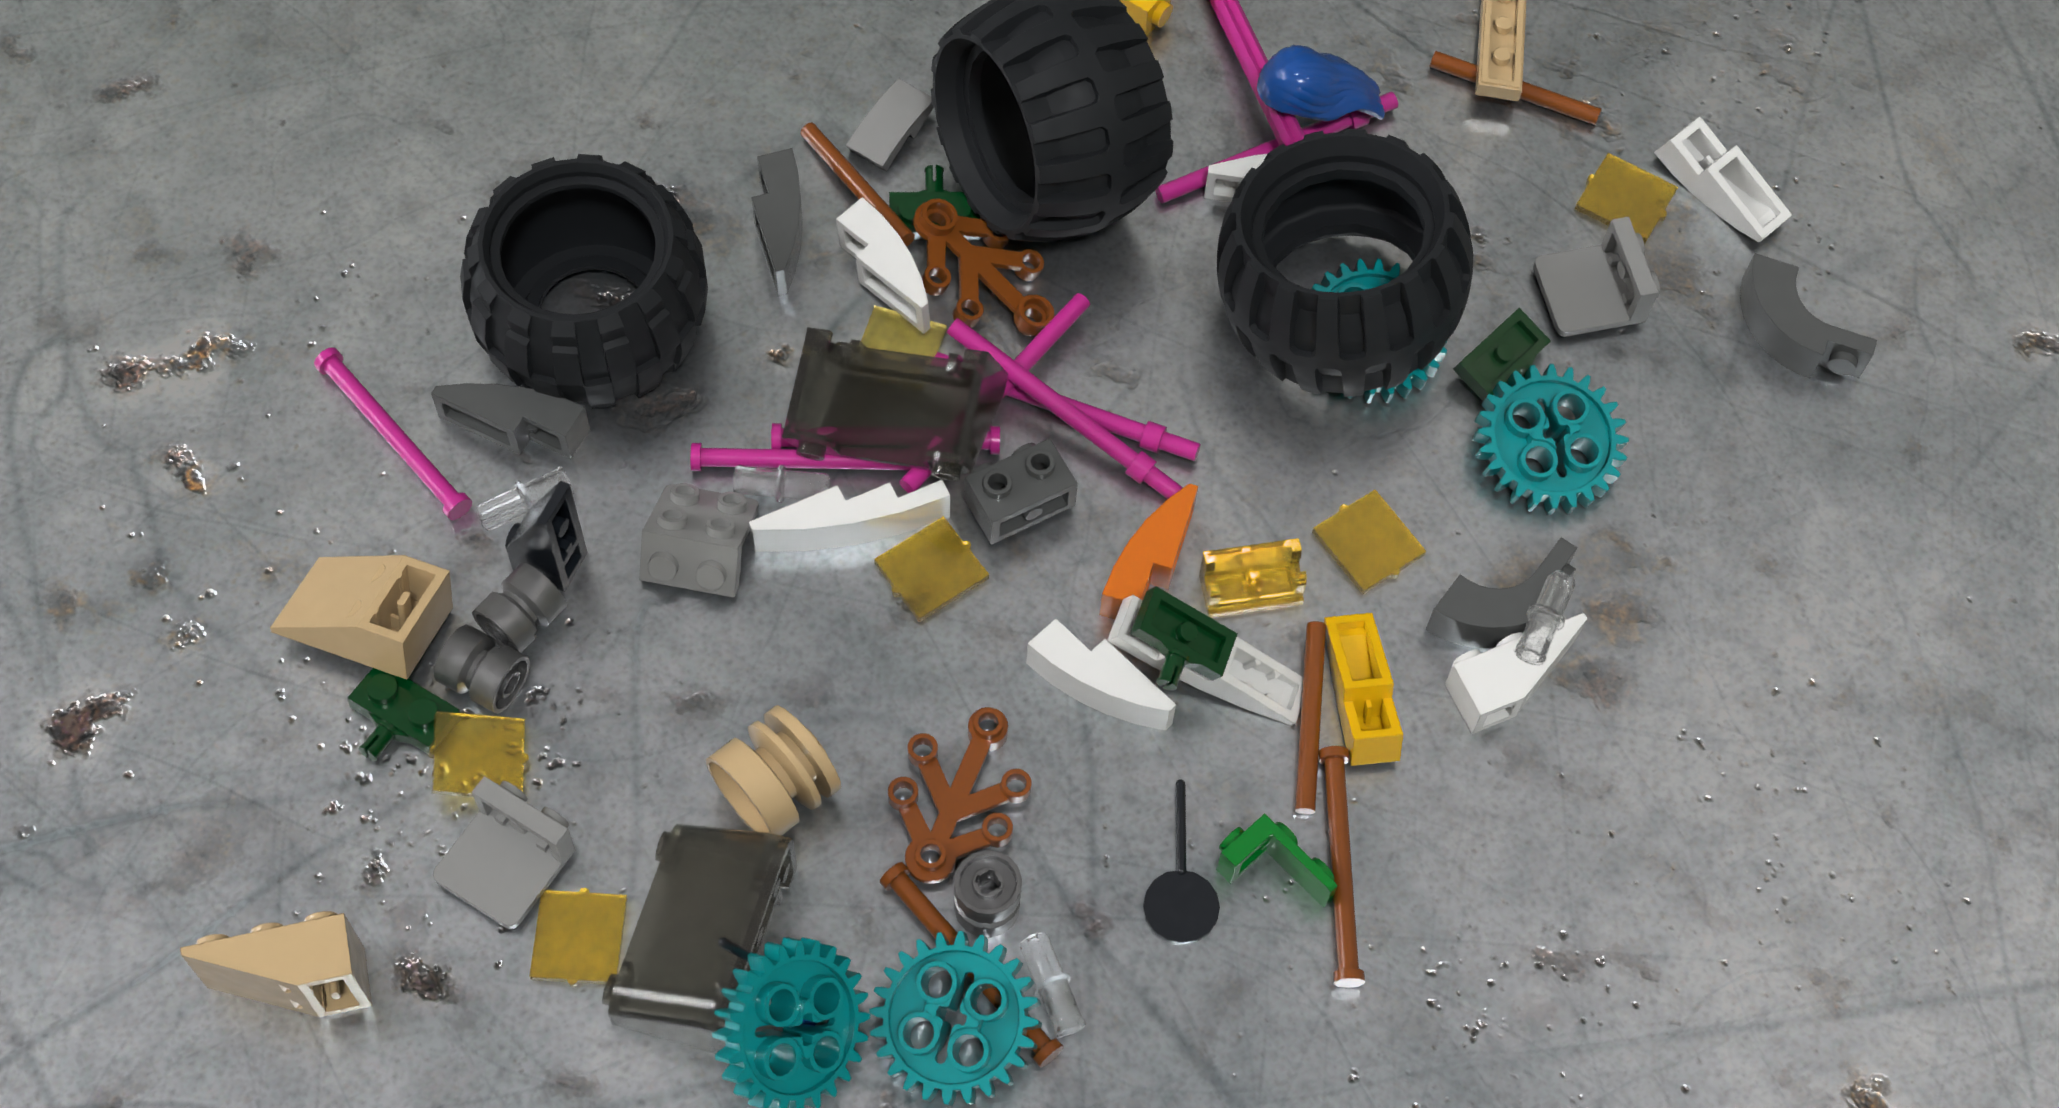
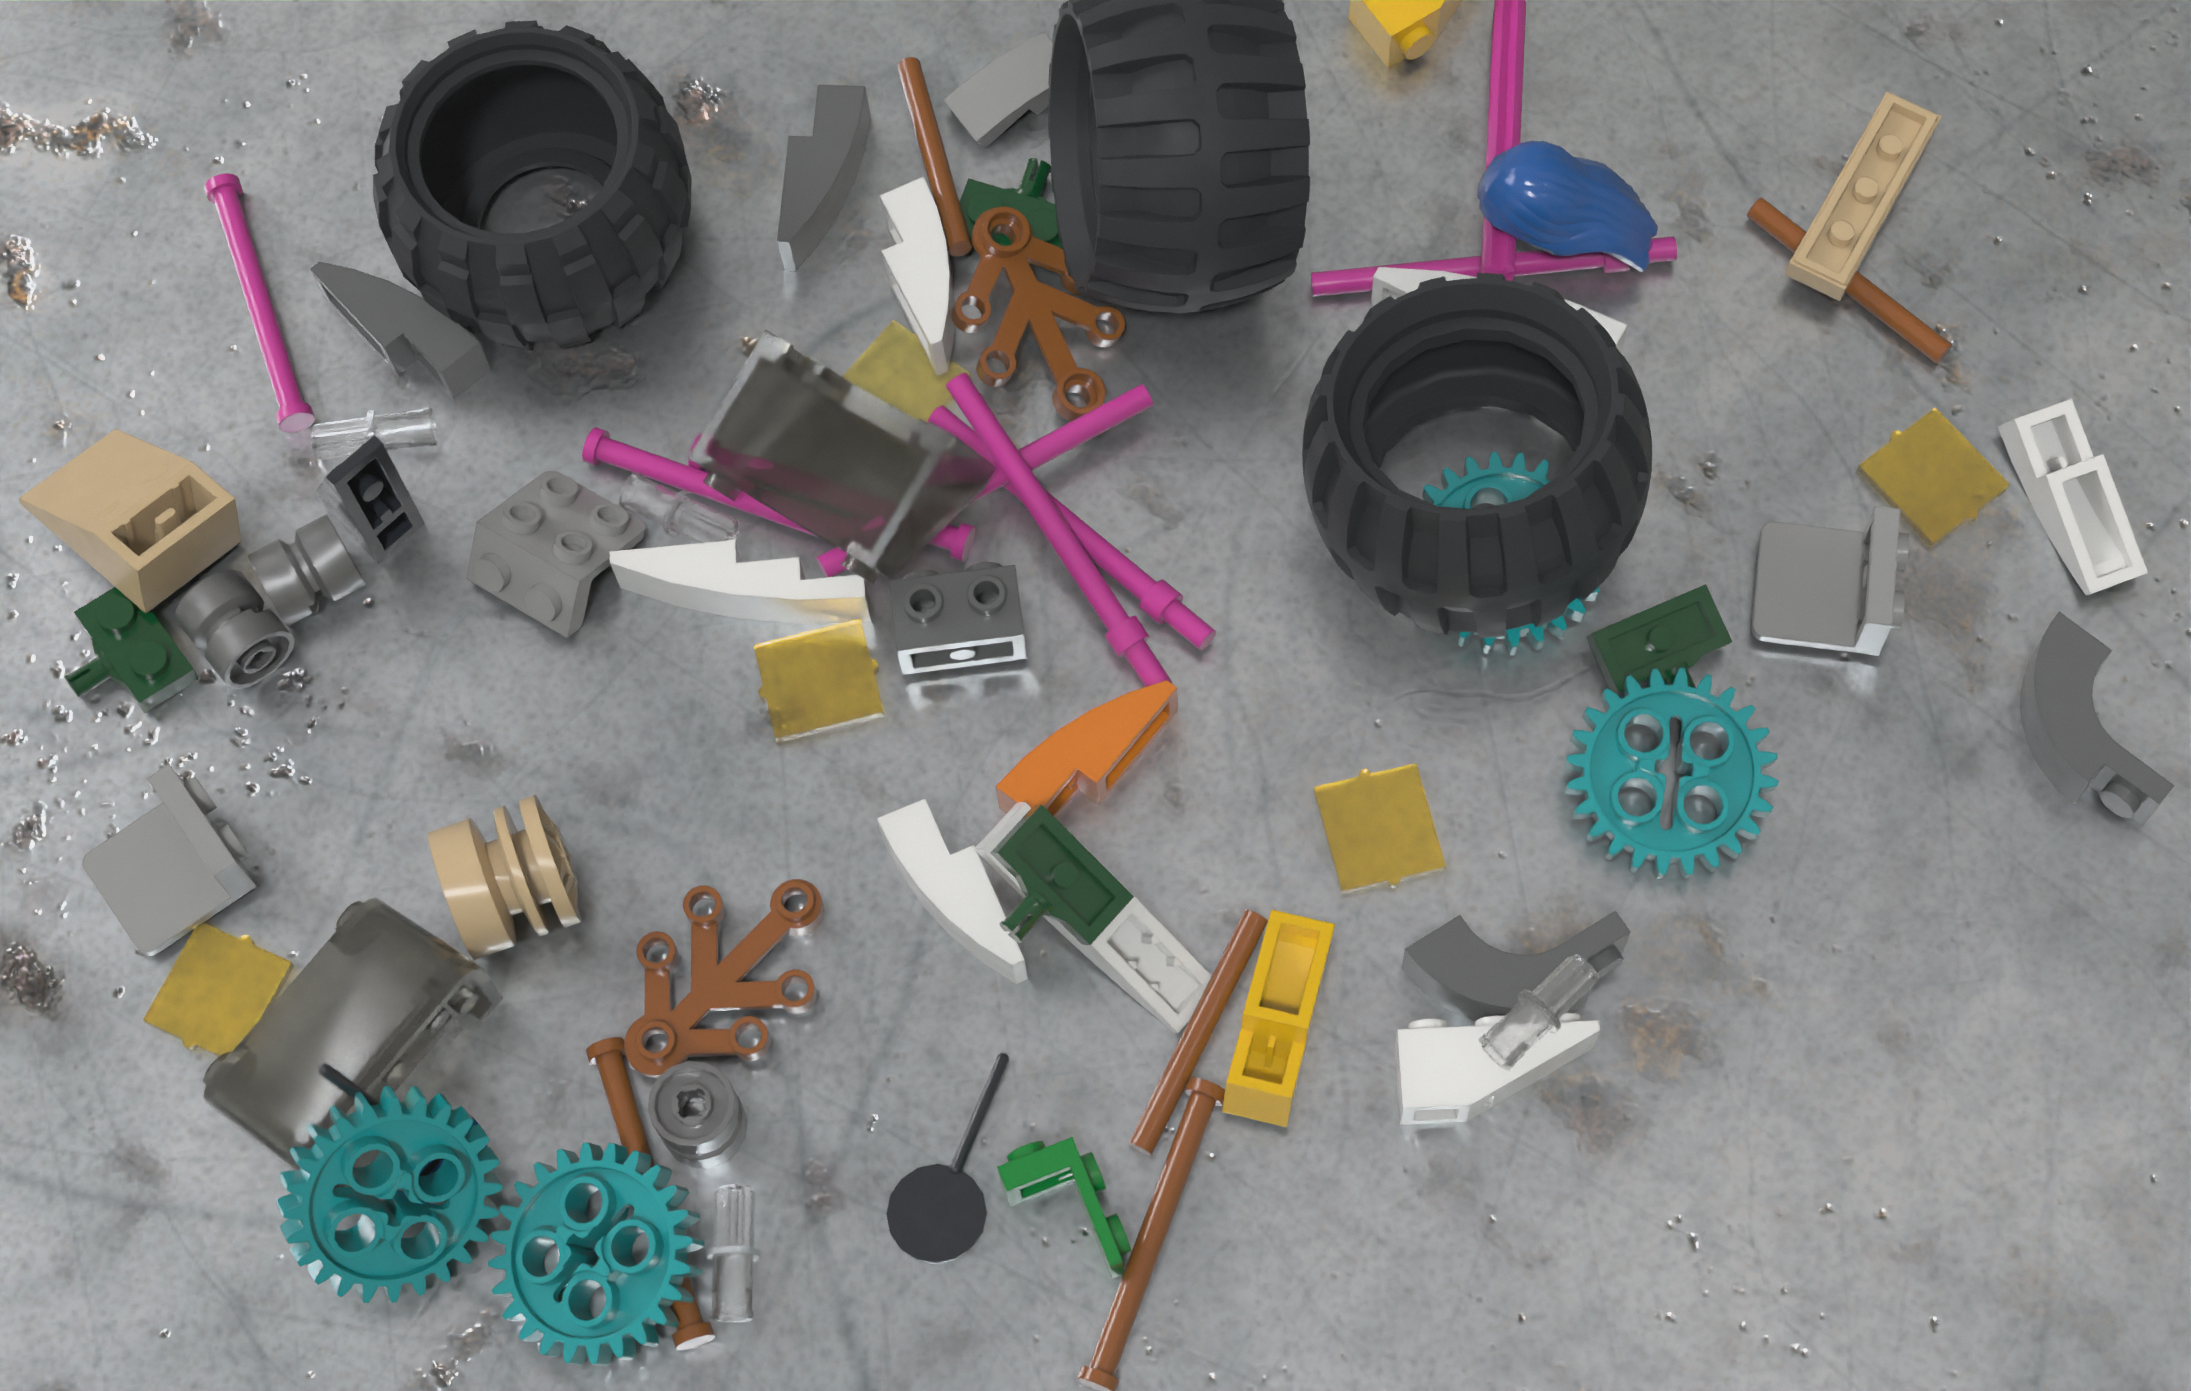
camera: 30 degrees right, 5 degrees up
clear yellow piece [428,711,529,797] -> none
clear yellow hinge [1199,538,1307,618] -> none

